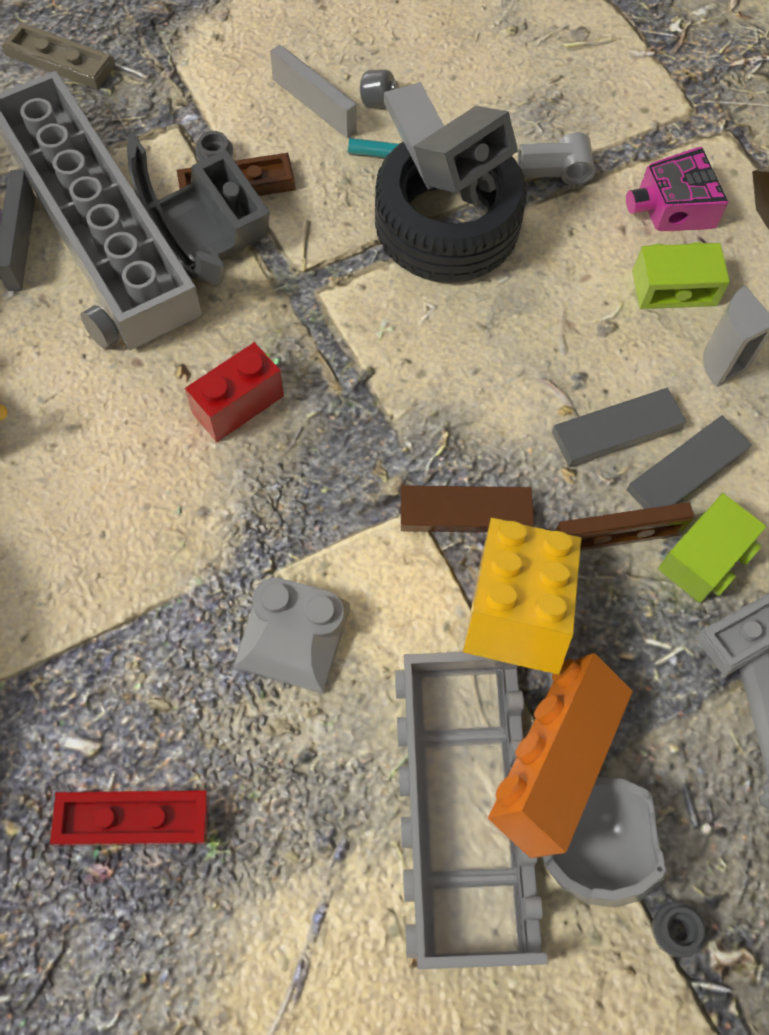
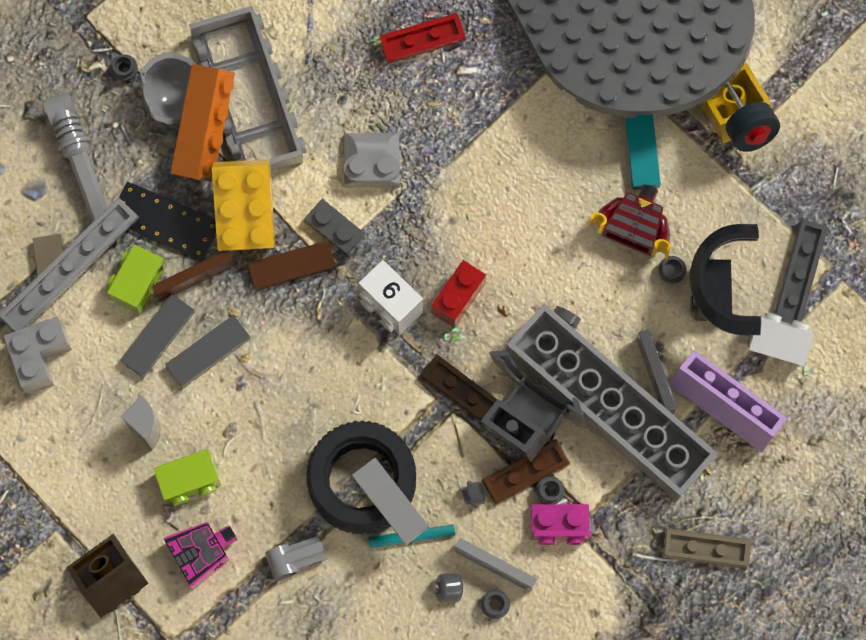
camera: 165 degrees right, 10 degrees up
dark grey brick [413,106,518,204] -> none
none -> black sticker [119,182,216,262]
none -> dark grey plate [304,198,365,256]
none -> white brick [358,260,423,336]
none -> dark brown tile [420,354,497,425]
none -> dark grey plate [462,481,485,508]
none -> dark grey plate [481,590,510,619]
none -> dark pink bracket [531,504,591,545]

